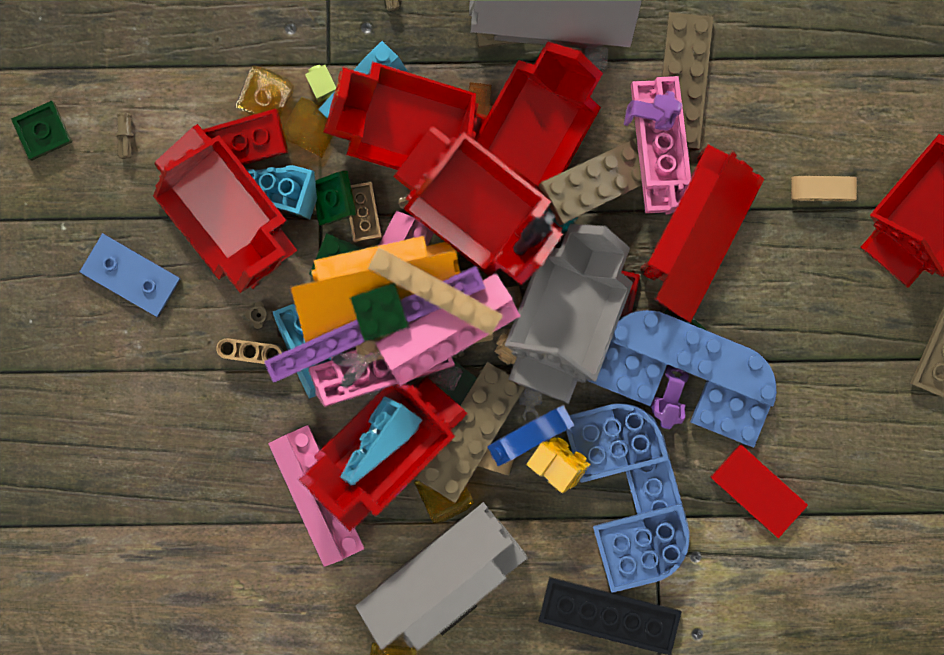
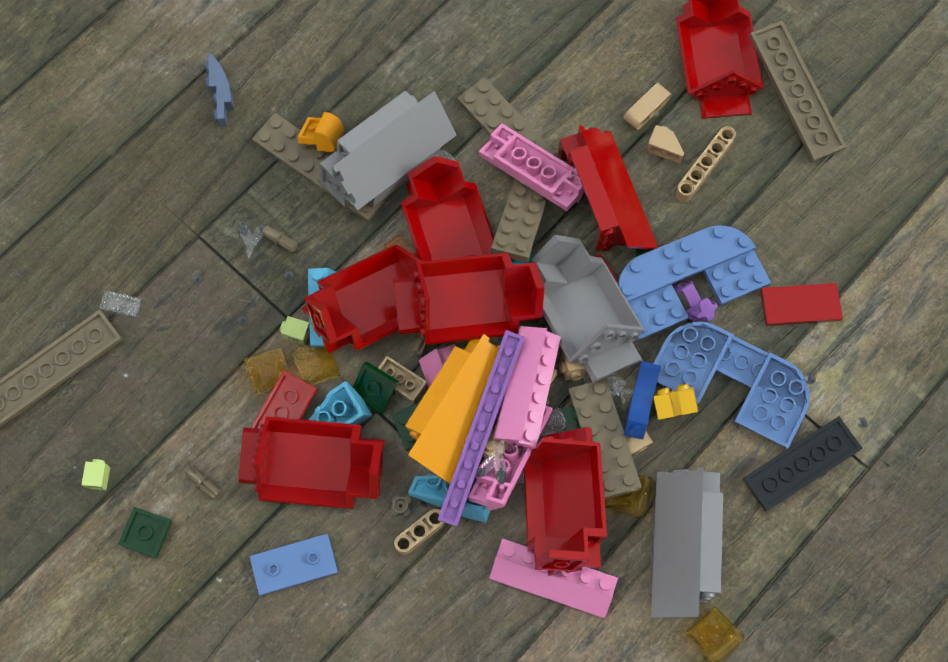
camera: 45 degrees left, 15 degrees down
medium azure wedge [341,396,422,485] -> none
dark green plate [350,283,409,342] -> none
tan plate [367,247,503,336] -> none
black hinge [513,210,555,255] -> none
medium lavender piece [624,91,682,131] -> none
none -> yellowish green brick [81,459,110,491]
none -> tan slope [646,125,684,164]
none -> tan beam [675,126,736,203]

